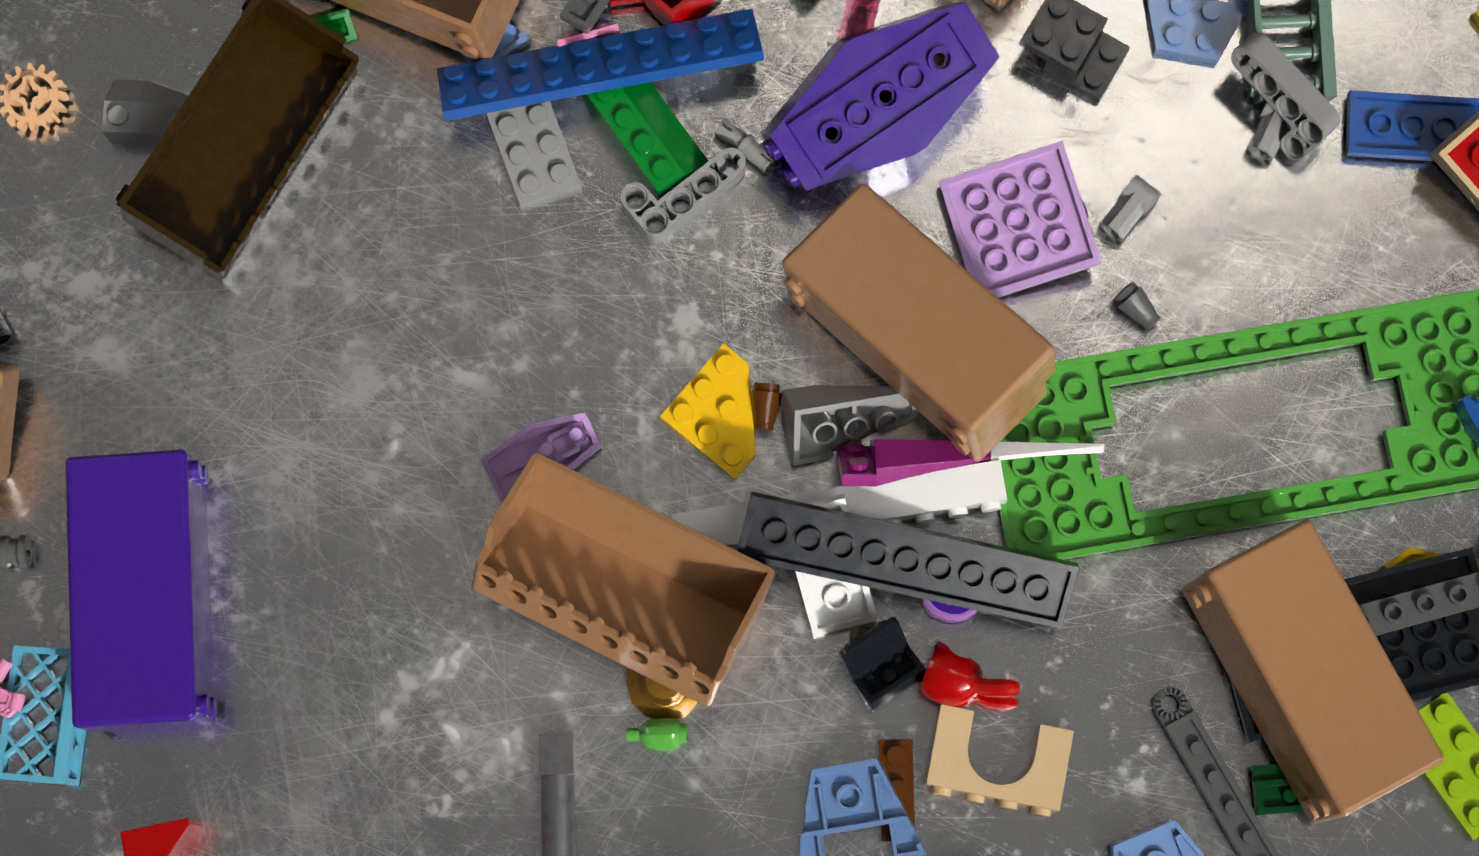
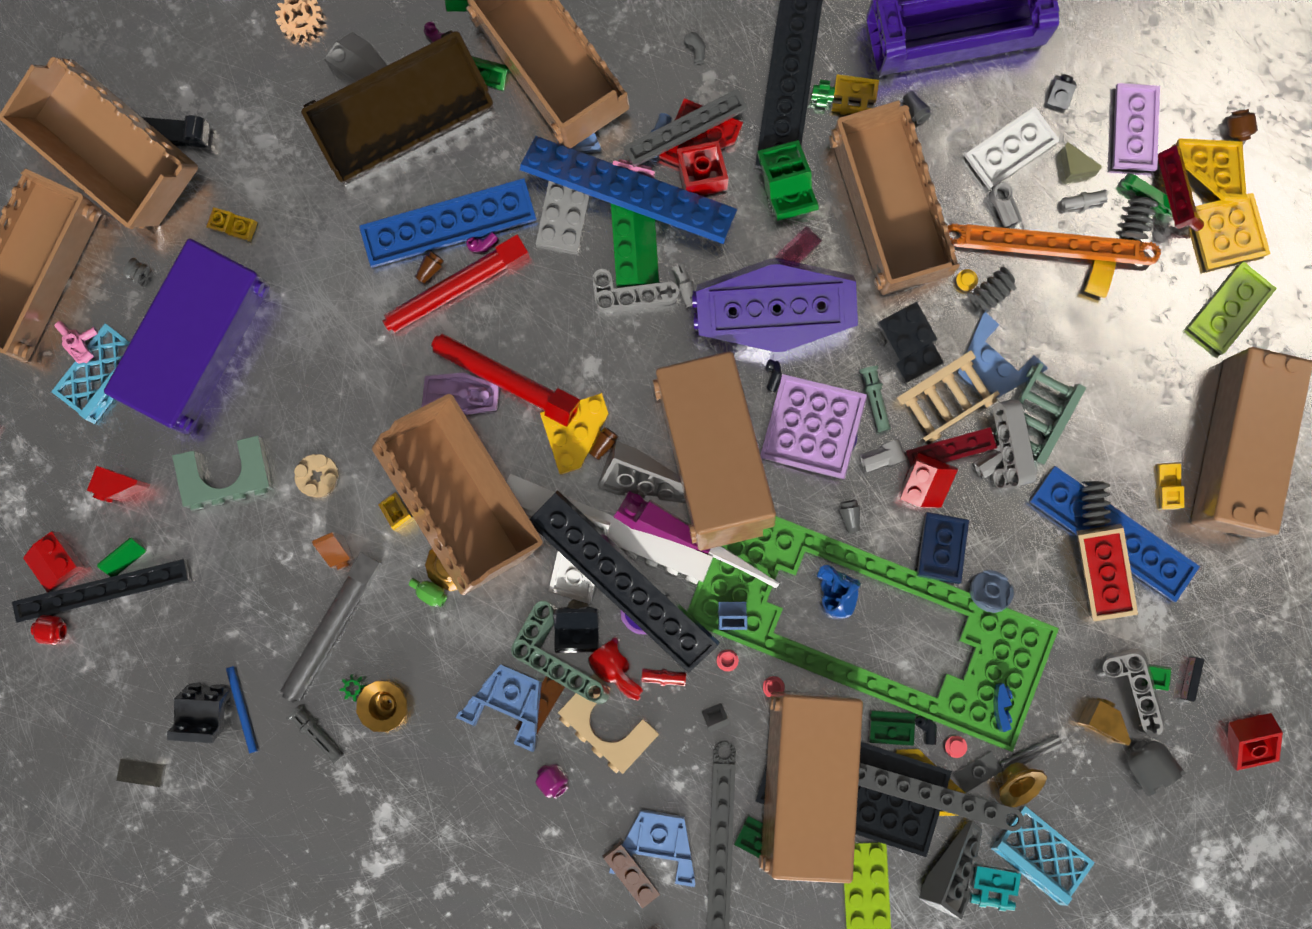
camera: 30 degrees right, 5 degrees up
none -> sand green arch [172,436,273,511]
none -> yellow slope [206,207,258,242]
none -> tan plate [294,454,339,498]
none -> dark orange slope [312,532,354,570]
none -> blue plate [359,178,537,268]
none -> yellow slope [378,492,415,532]
none -> red brick [382,234,530,333]
none -> reddish brown cone [415,251,444,284]
none -> magenta arm [424,22,444,43]
none -> red brick [431,333,581,427]
none -> magenta arm [466,232,499,253]
none -> sand green beam [511,601,610,704]
none -> red pin [641,668,686,686]
none -> dark grey plate [702,703,730,732]
none -> coral plate [717,649,739,671]
none -> medium blue piece [718,602,747,630]
none -> coral plate [763,676,785,697]
none -> black arm [766,359,782,392]
none -> blue head [817,565,861,619]
none -> sand green pin [859,365,891,432]
none -> dark green plate [869,710,916,746]
none -> tan fence [896,351,1000,443]
none -> red slope [900,452,958,508]
none -> dark red piece [906,426,998,466]
none -> black arm [915,715,937,745]
none -> dark blue tile [917,512,969,584]
none -> coral plate [945,736,967,758]
none -> sand blue tile [970,570,1014,613]
none -> dark grey piece [1081,481,1111,526]

